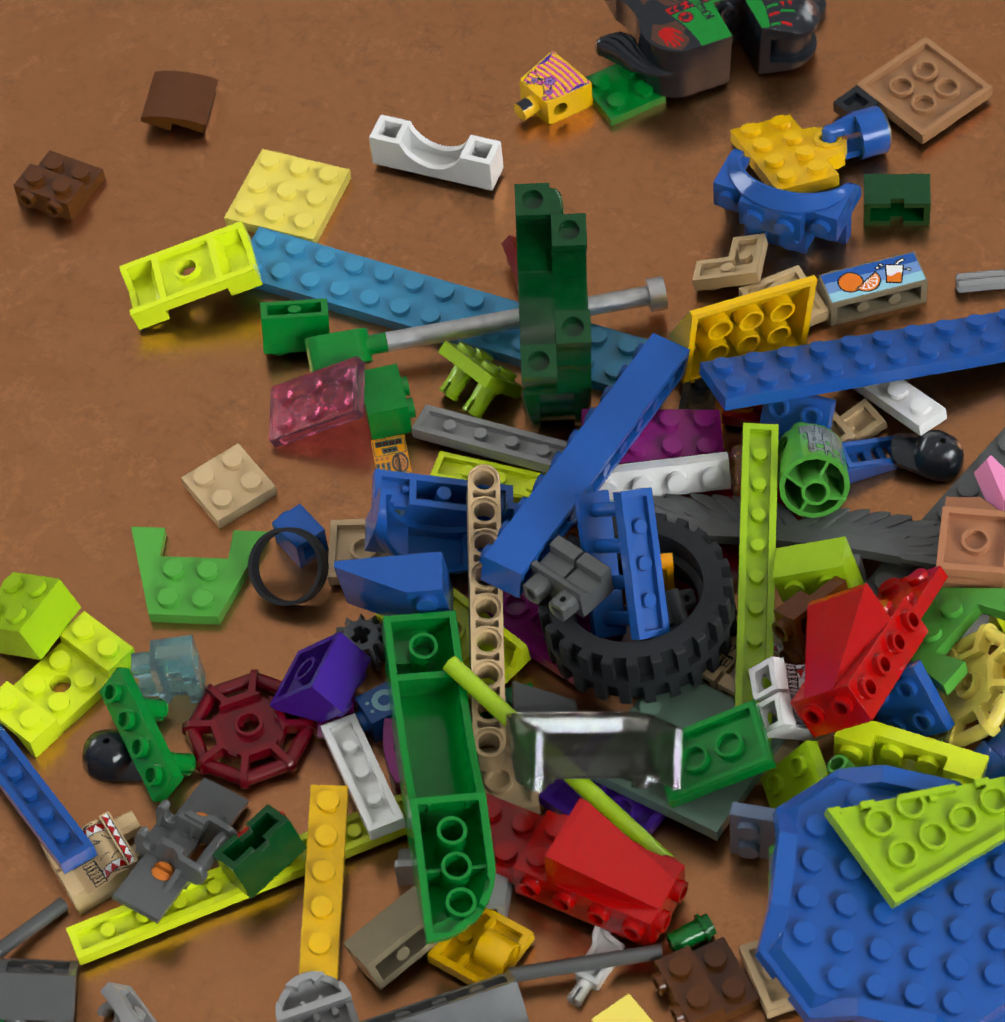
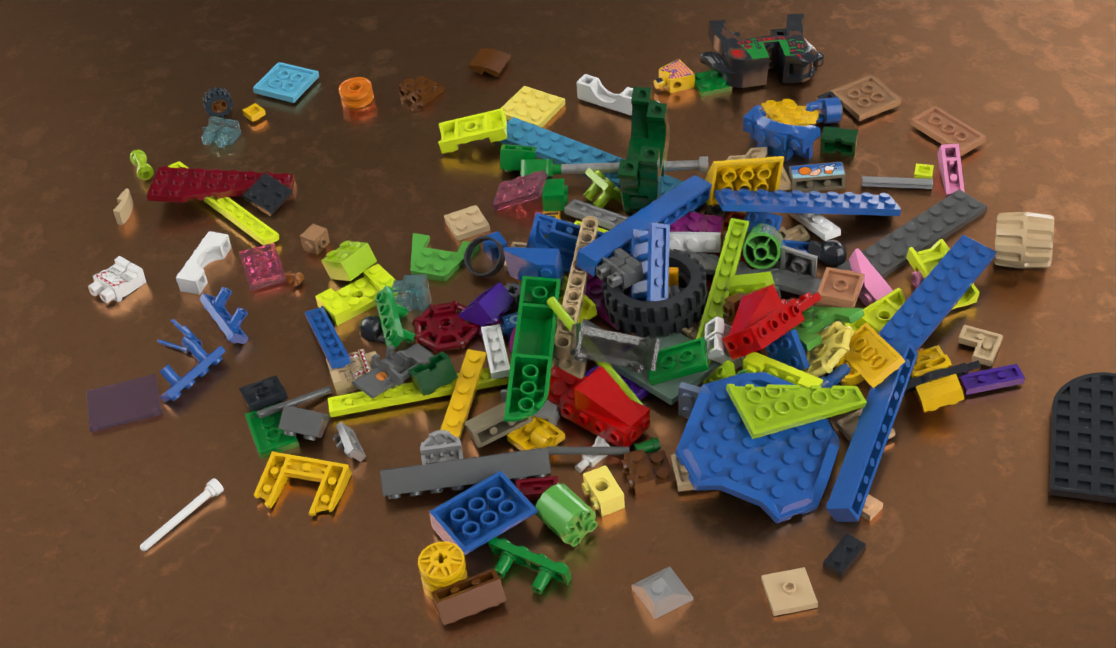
camera: 10 degrees right, 10 degrees down
none -> light grey slope [780,245,818,278]

